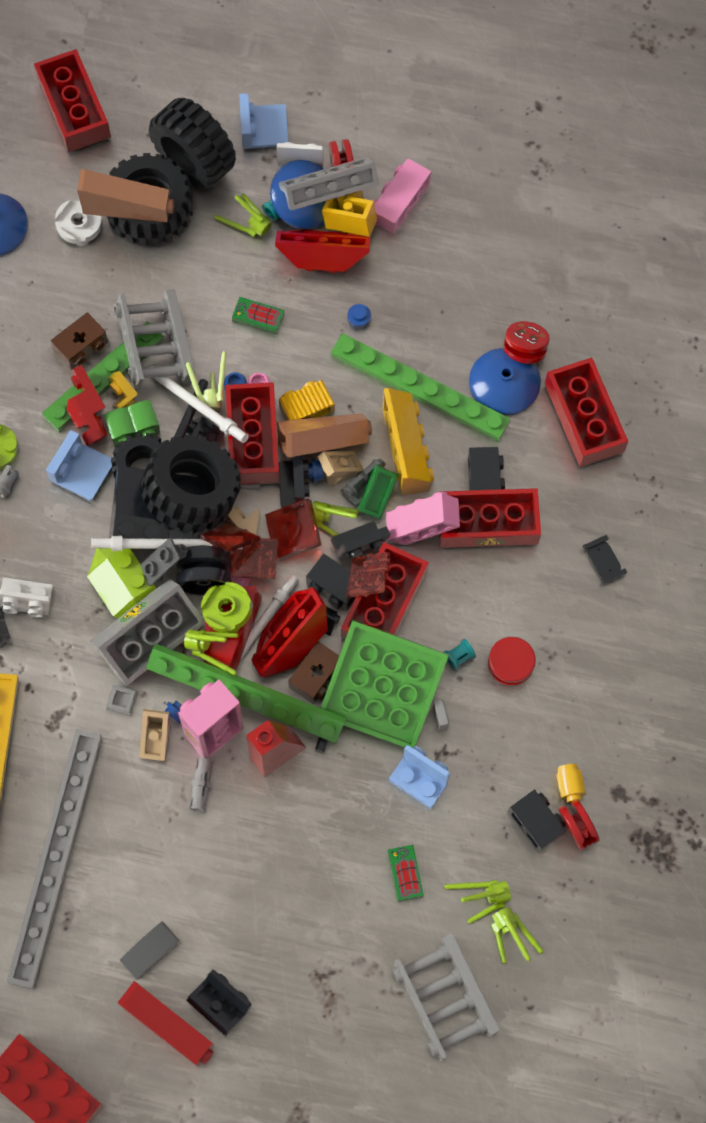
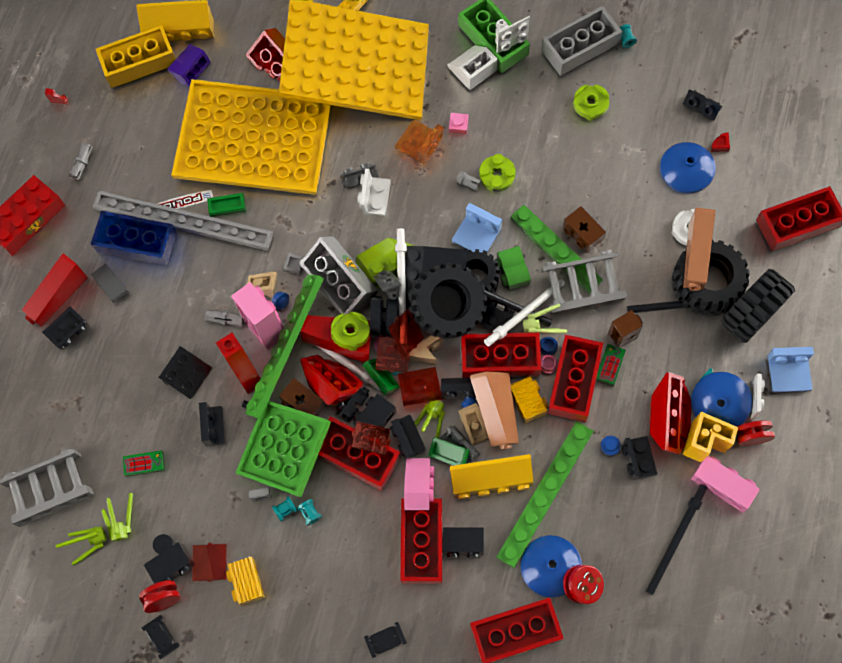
camera: 100 degrees right, 0 degrees up
red plate [67,365,108,446] -> none
yellow bracket [108,371,138,409] -> none
lime plant [184,629,238,675] -> none
lime plant [214,193,272,238] -> none
light grey fence [279,157,379,211] -> none
light blue bracket [388,745,450,809] -> none
red head [488,637,536,686] -> none
yellow brick [556,764,586,804] -> none
none -> clear blue brick [90,211,177,266]
none -> black piece [142,615,180,659]
none -> black tile [153,534,174,554]
none -> sticker [157,190,213,209]
none -> black hinge [158,346,212,399]
none -> clear red piece [192,542,227,583]
none -> black bracket [199,402,226,447]
none -> green tile [207,193,246,217]
none -> yellow brick [226,557,265,606]
none -> teal bush [272,496,298,522]
none -> green tile [362,358,400,395]
none -> red brick [547,334,604,423]
none -> reddish brown brick [608,310,643,348]
none -> black bracket [621,436,658,481]
none -> black bar [627,300,691,313]
none -> black bar [646,484,707,595]

